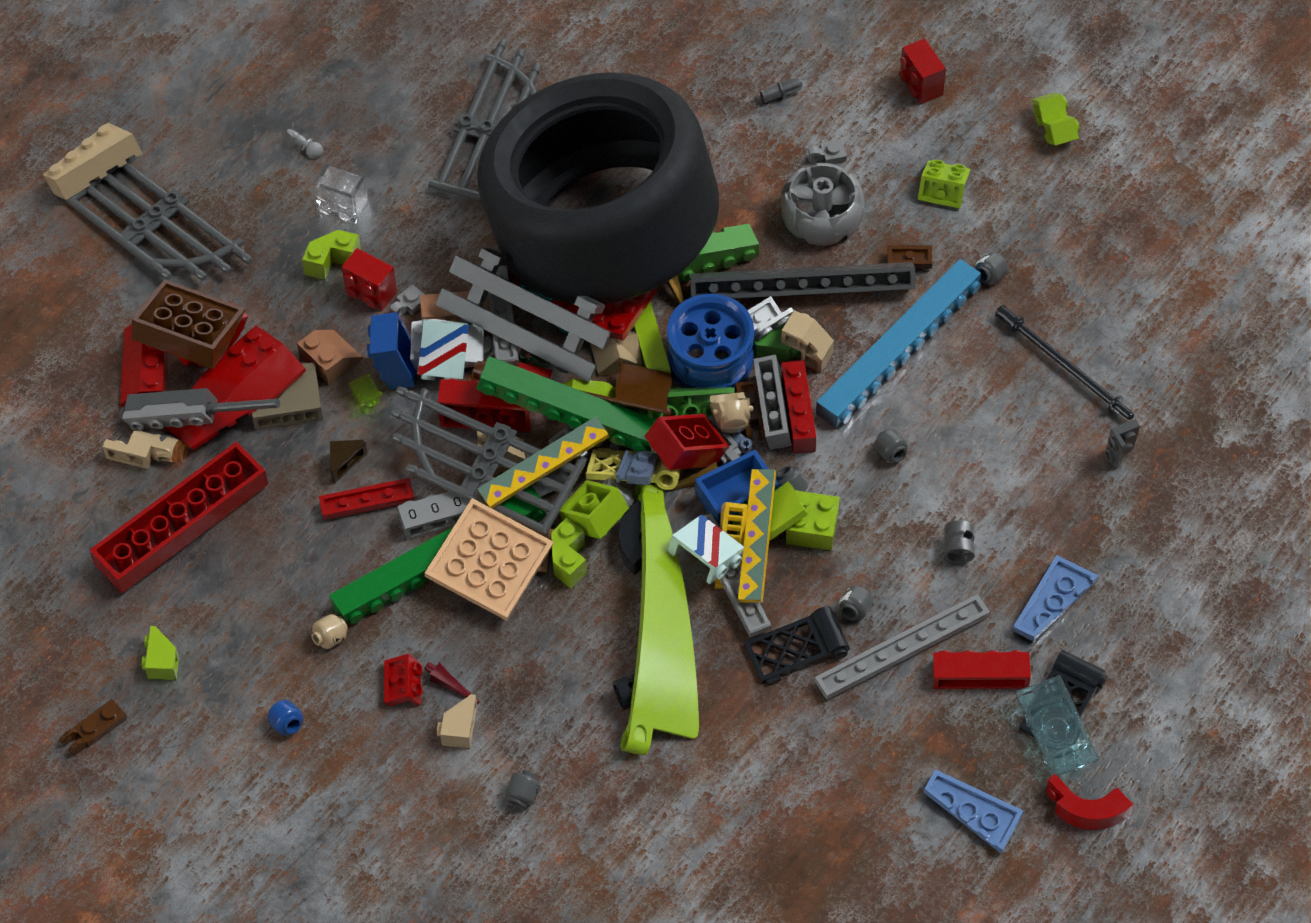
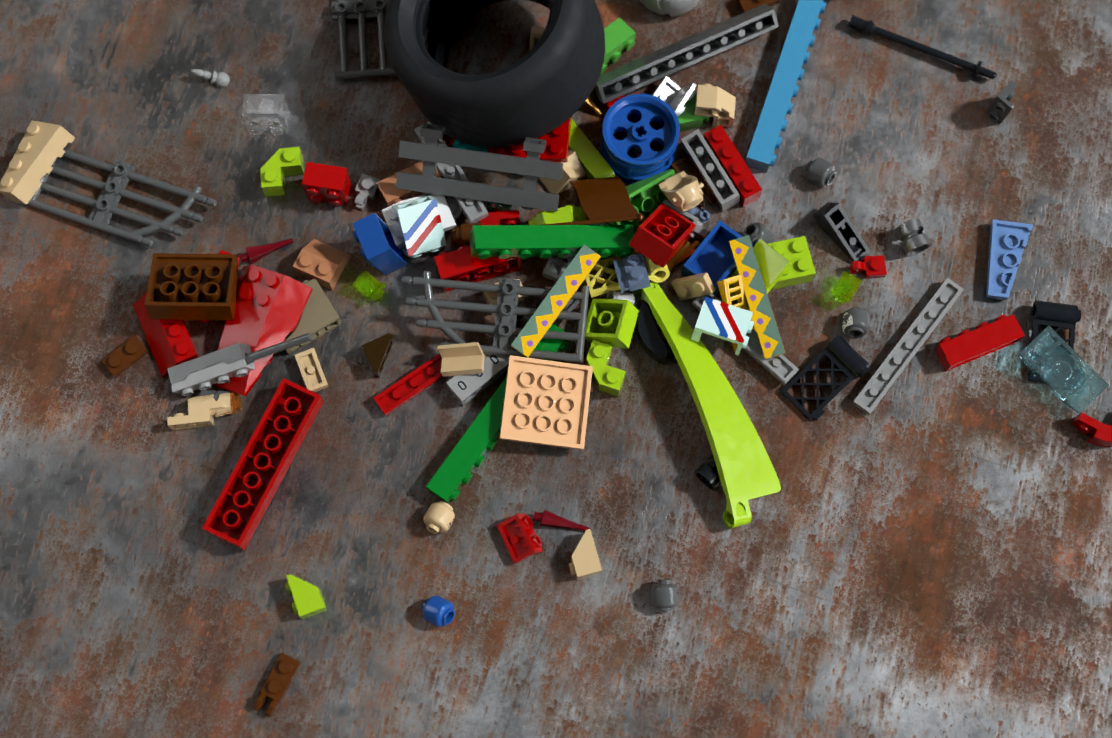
camera: 25 degrees left, 15 degrees up
medium blue wing [924,769,1023,854] -> none
none -> reddish brown plate [102,335,148,378]
none -> dark red piece [239,239,294,264]
none -> tan plate [295,348,329,392]
none -> tan panel [437,342,485,377]
none -> tan plate [671,272,716,300]
none -> black slope [813,203,870,262]
none -> clear neon green bracket [831,270,862,304]
none -> red plate [849,255,887,278]

